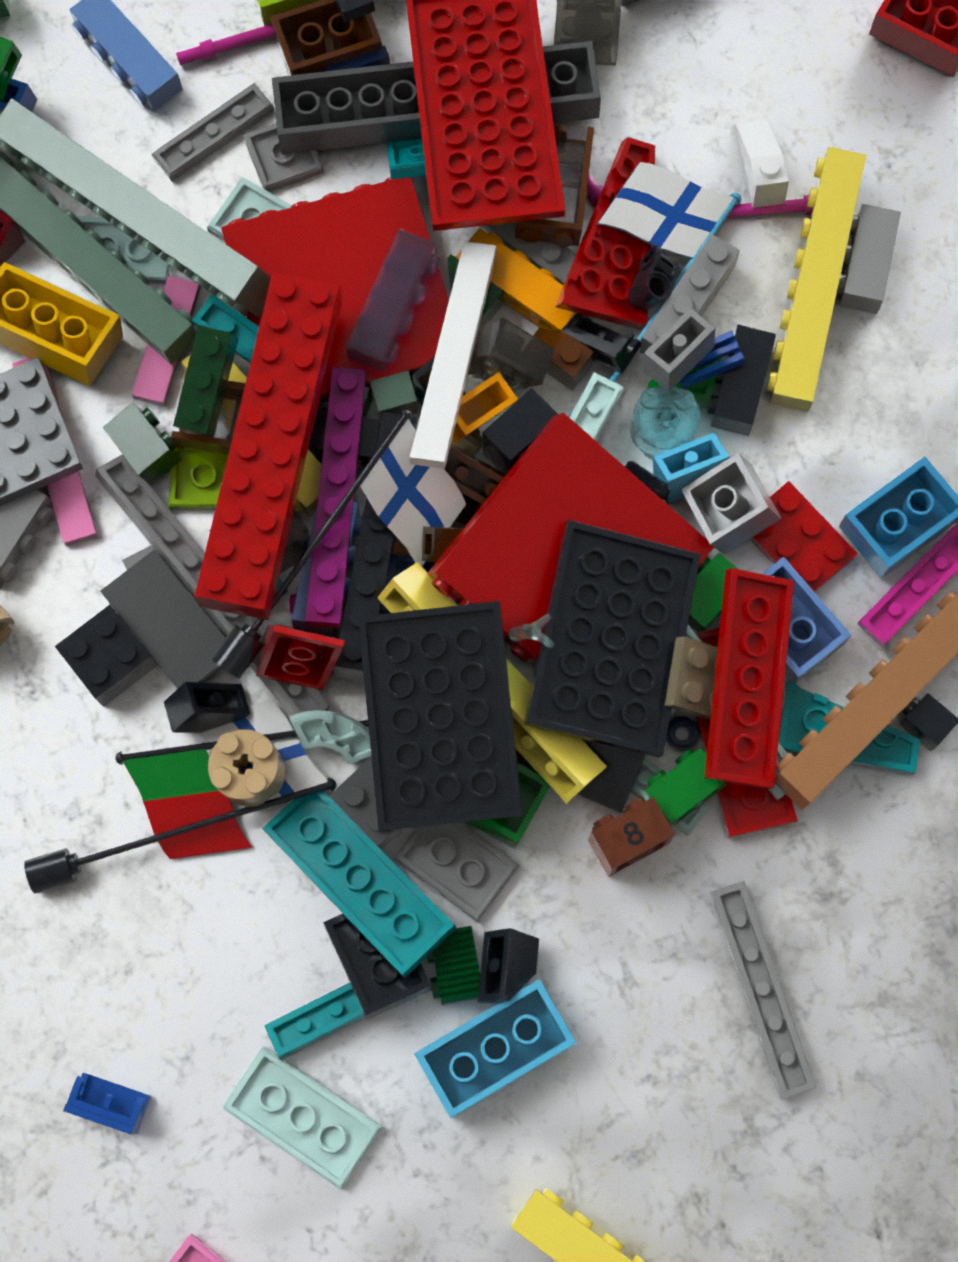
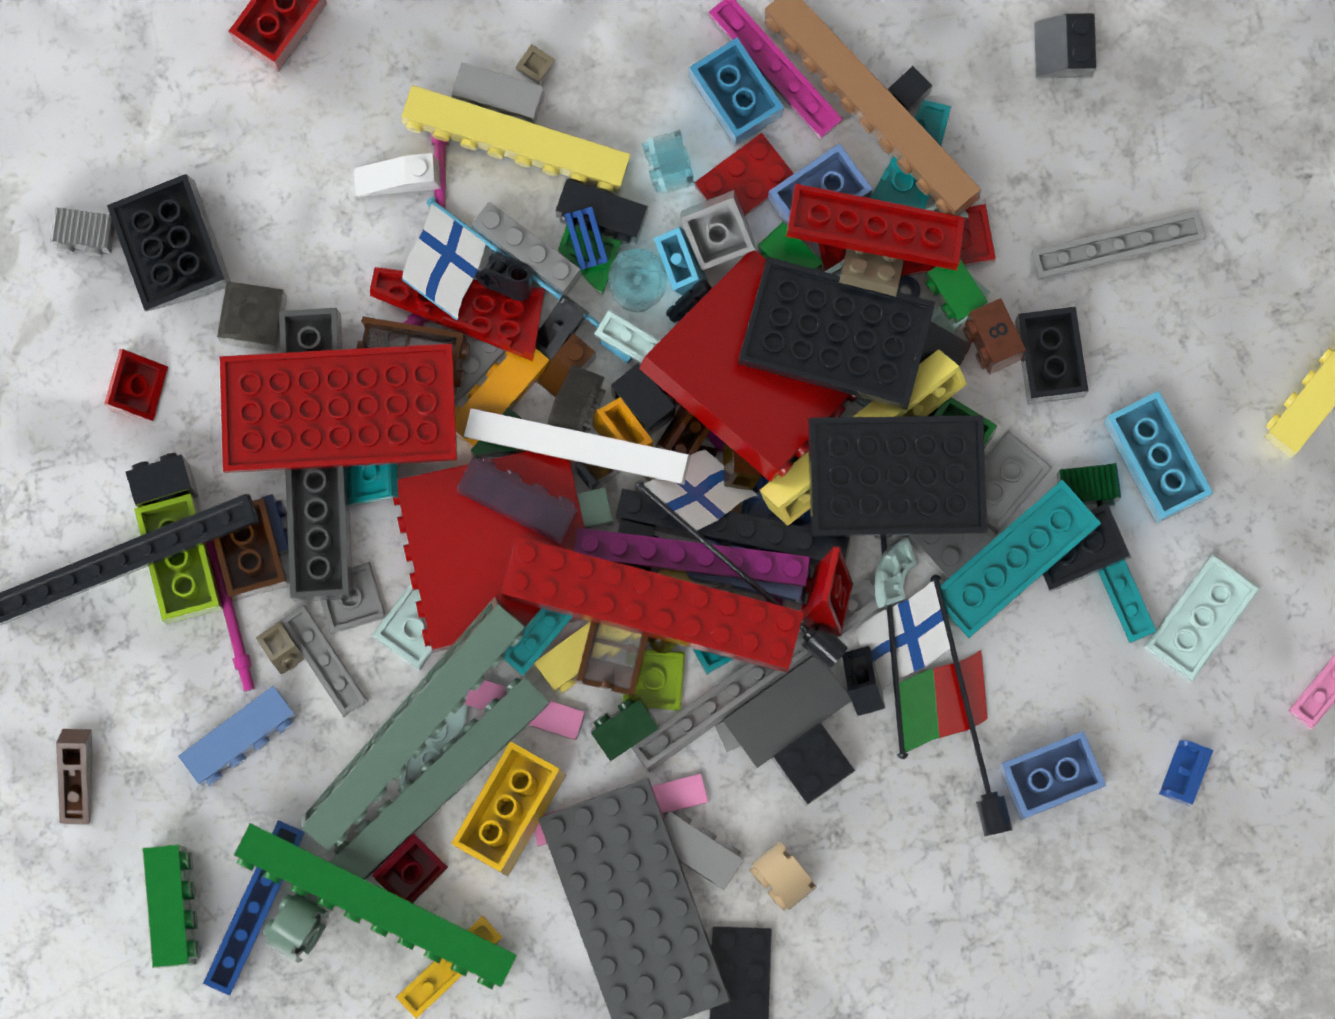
camera: 90 degrees left, 5 degrees up
dark green brick [173,325,238,437] -> none
tan brick [208,730,286,807] -> none
black slope [478,928,539,1004] -> none
clear light blue bar [509,614,554,648] -> none
light grey brick [644,308,716,392] -> none
none -> dark tan bracket [256,621,305,674]
none -> dark tan plate [516,44,555,85]
none -> clear light blue brick [642,130,695,194]
none -> medium blue brick [999,731,1106,820]
none -> black brick [1015,306,1089,405]

